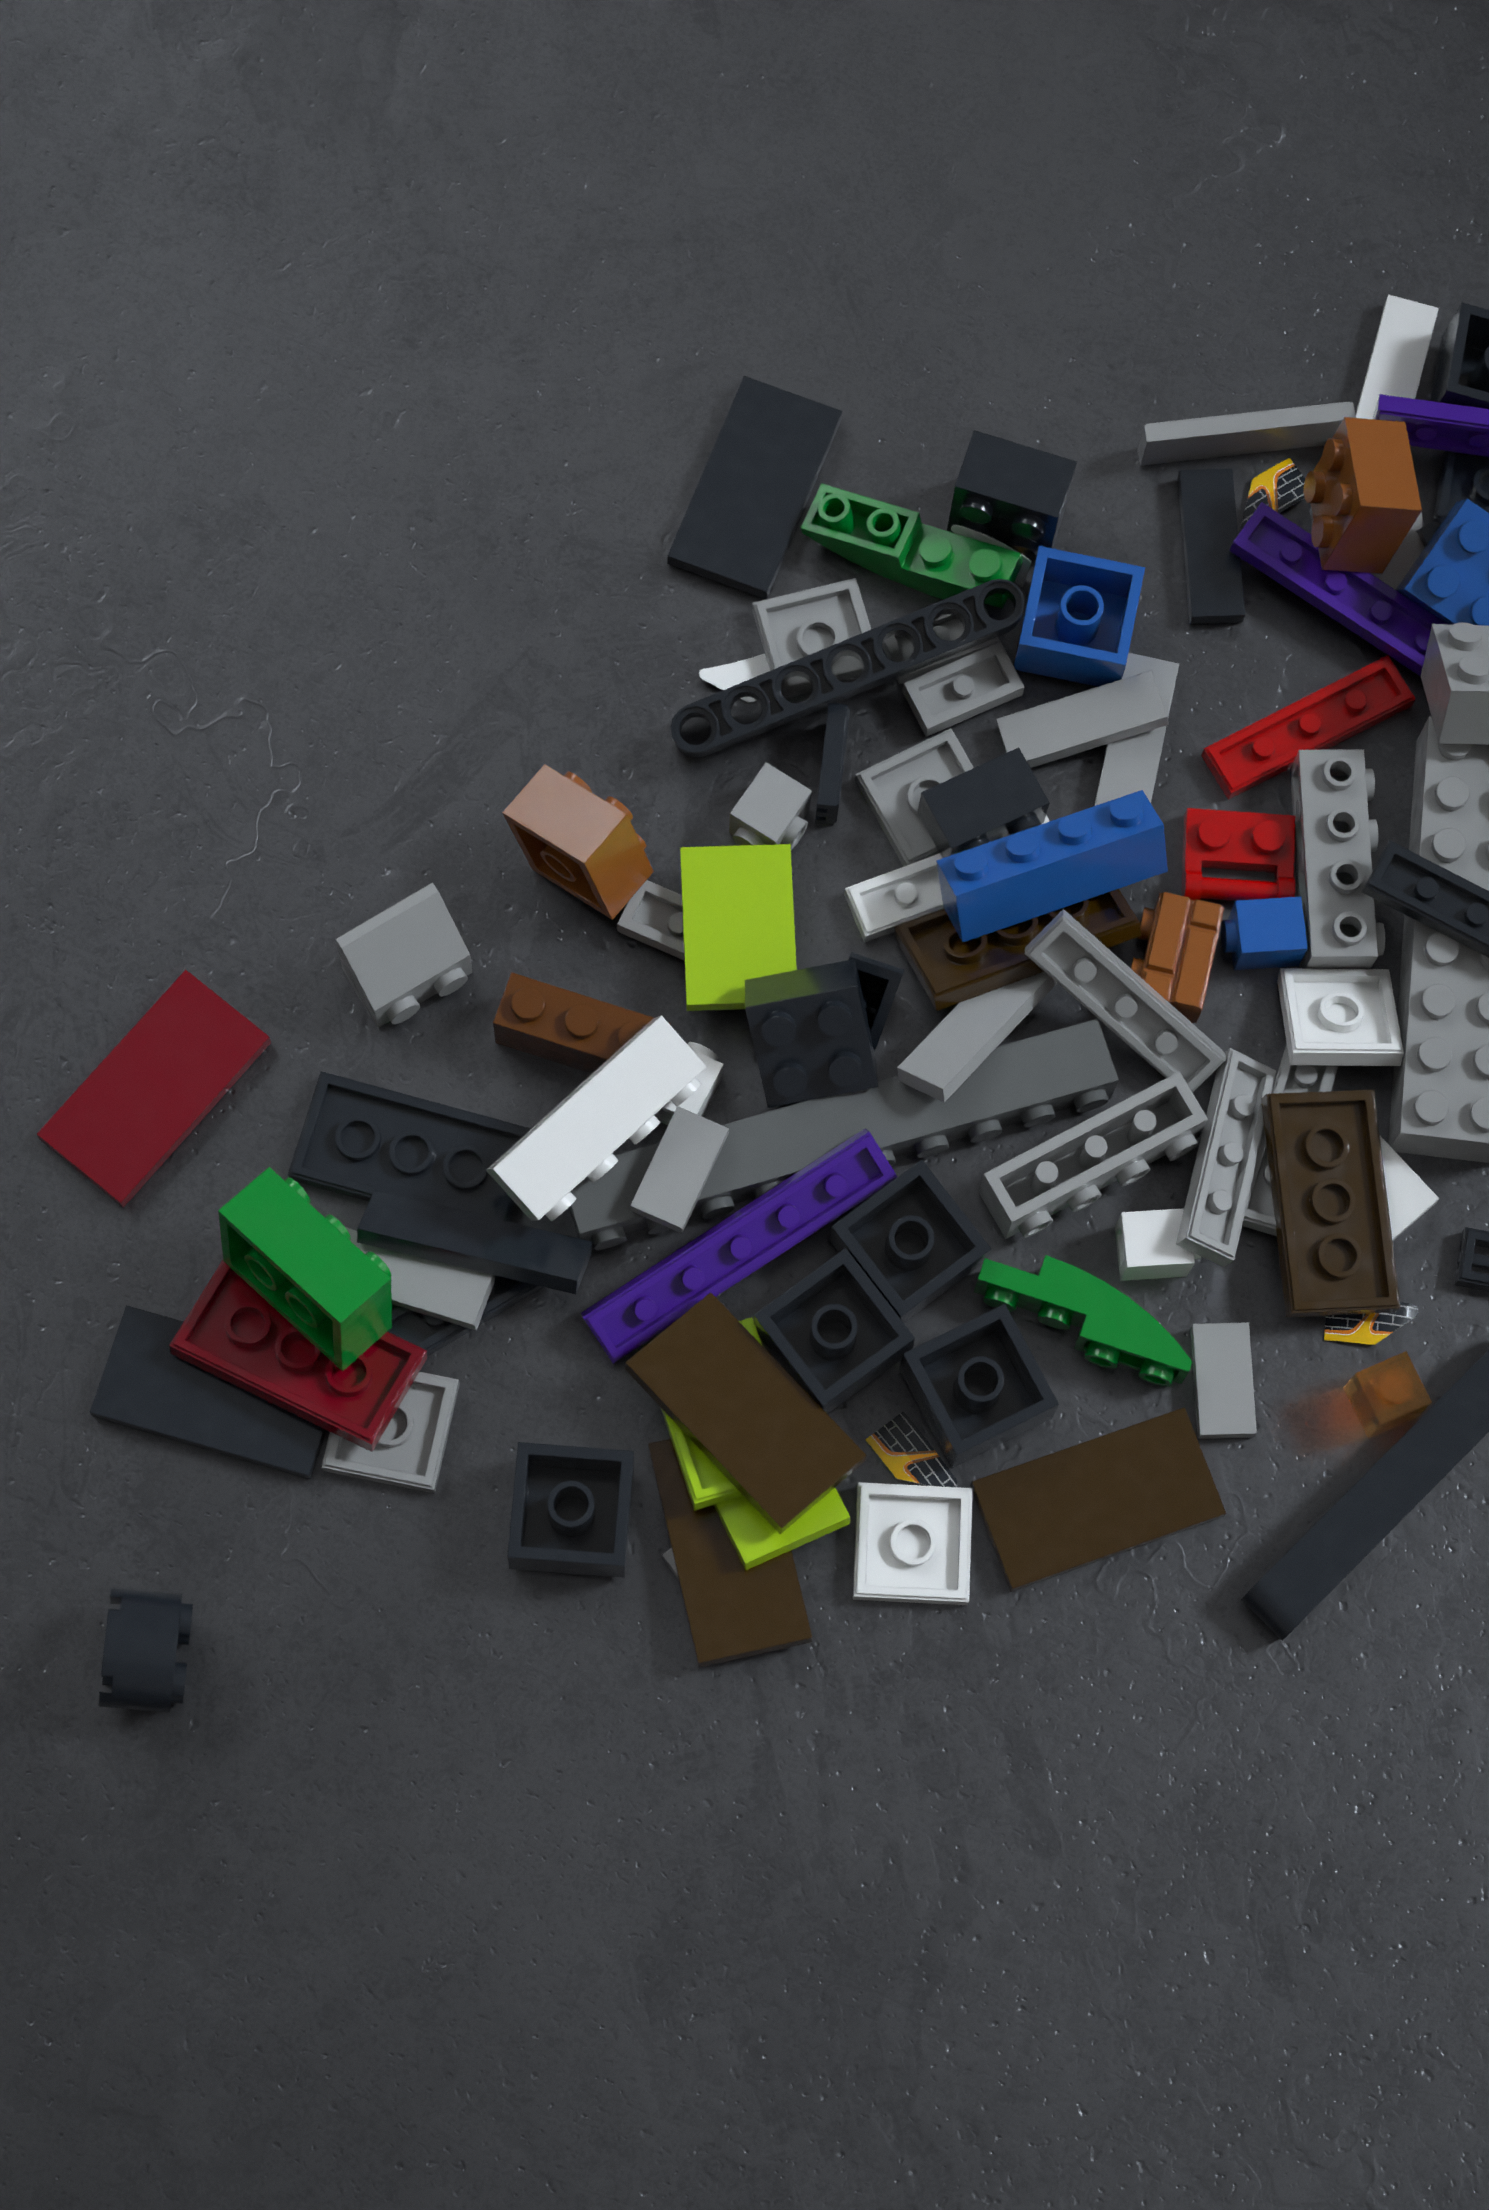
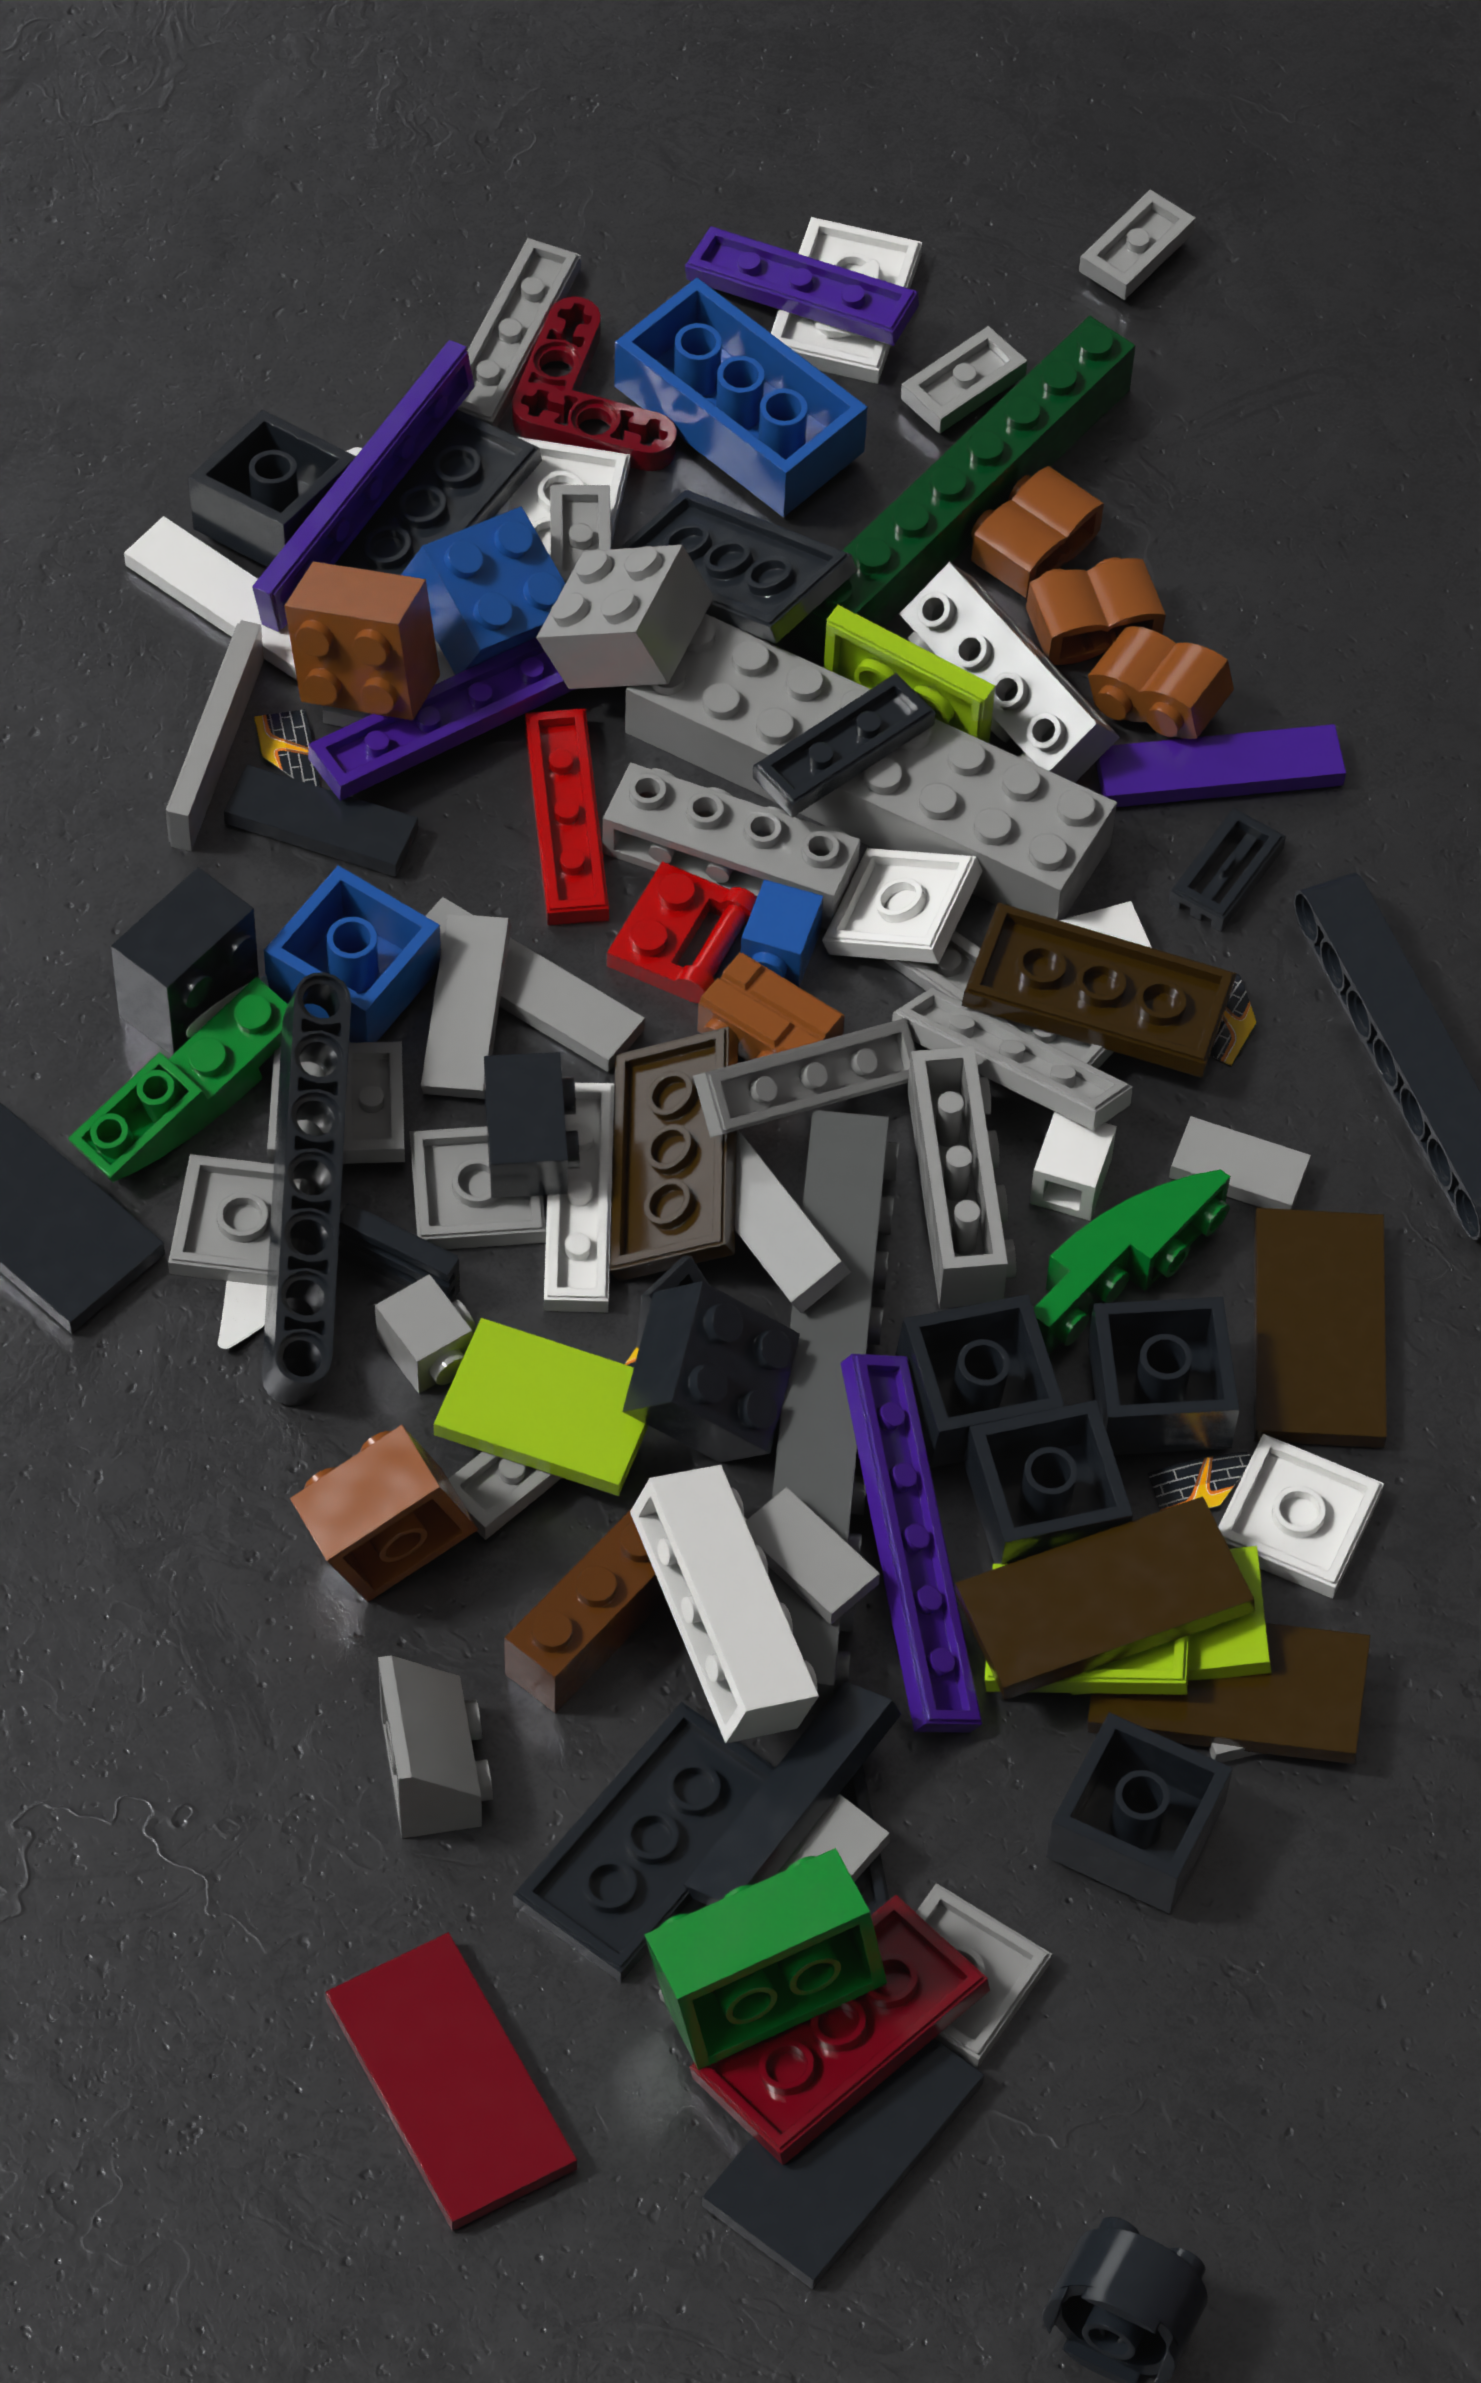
camera: 65 degrees left, 15 degrees down
blue brick [936,790,1168,942] -> none
clear orange brick [1343,1351,1432,1439] -> none

